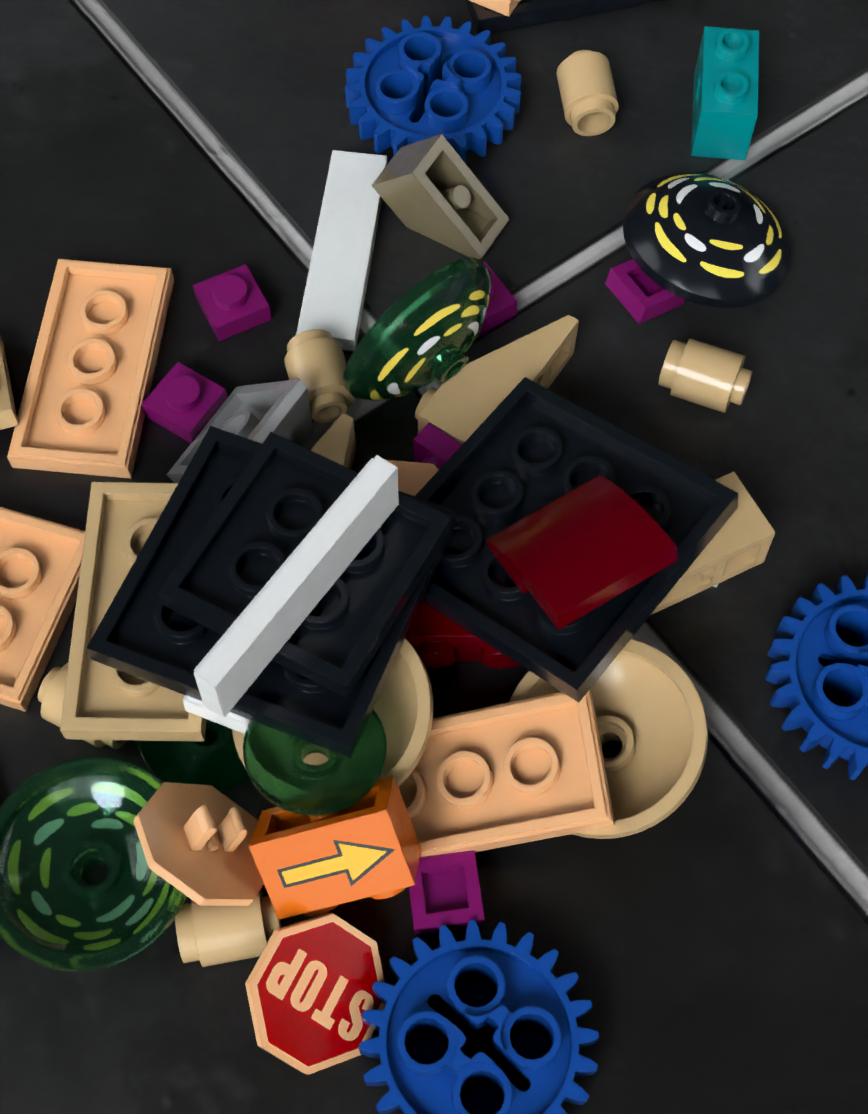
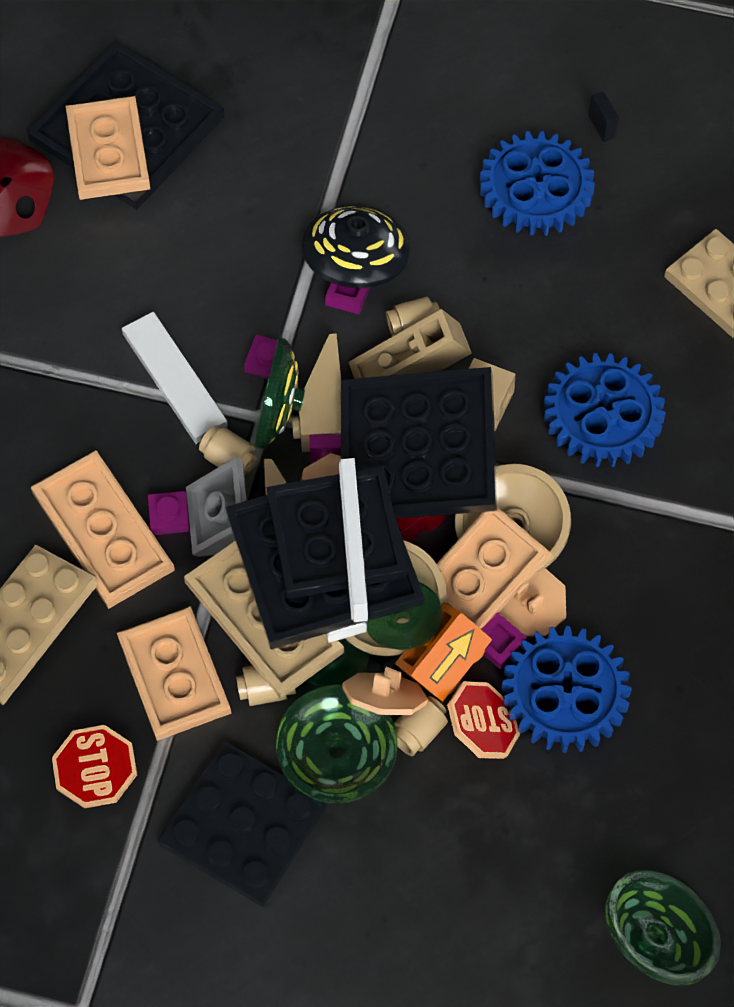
camera: 40 degrees left, 0 degrees up
magenta plate [193,264,272,341] -> none
blue gear [345,16,521,163] -> none
dark tan slope [371,134,509,260] -> none
dark red slope [486,475,677,630] -> none
tan brick [556,50,619,136] -> none
teal brick [691,26,759,160] -> none
none -> tan slope [349,309,472,379]
none -> light nougat piece [499,568,566,638]

